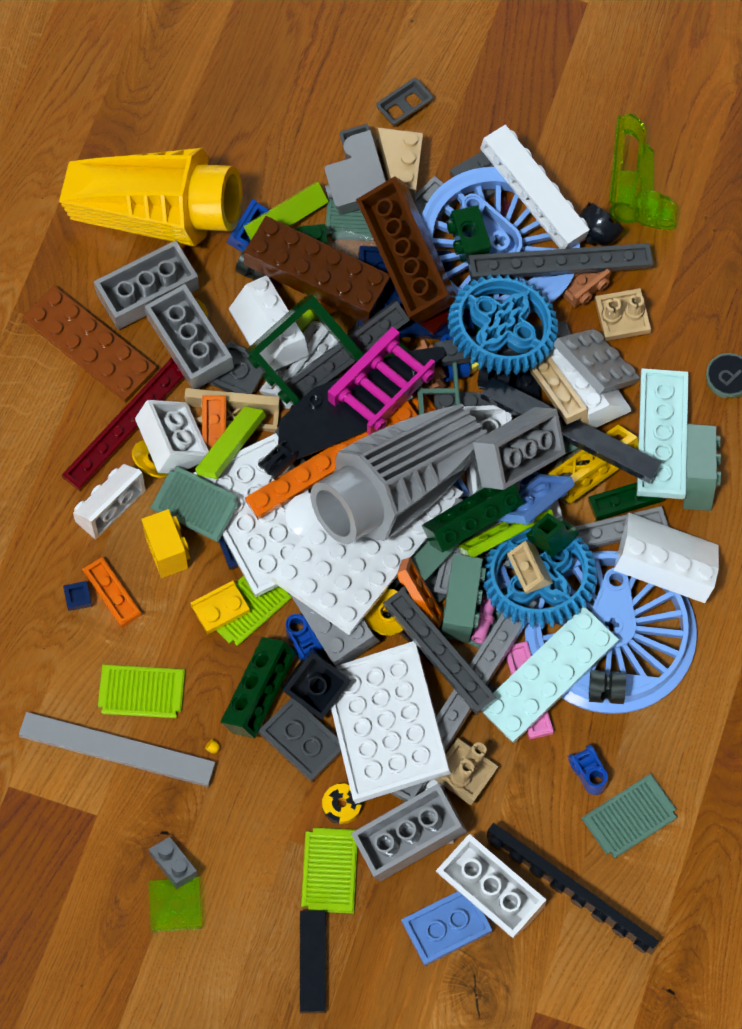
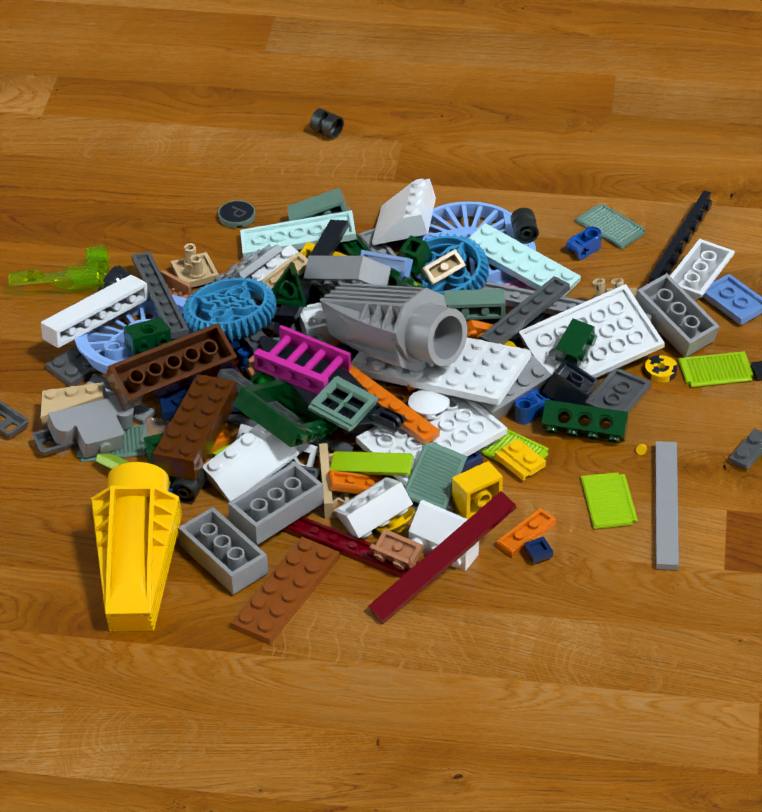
camera: 100 degrees left, 25 degrees down
none -> dark green slope [271,262,307,307]
none -> sand green piece [308,376,379,432]
none -> dark red tile [368,491,517,624]
none -> nougat bracket [369,529,424,570]
none -> dark green brick [555,318,597,367]

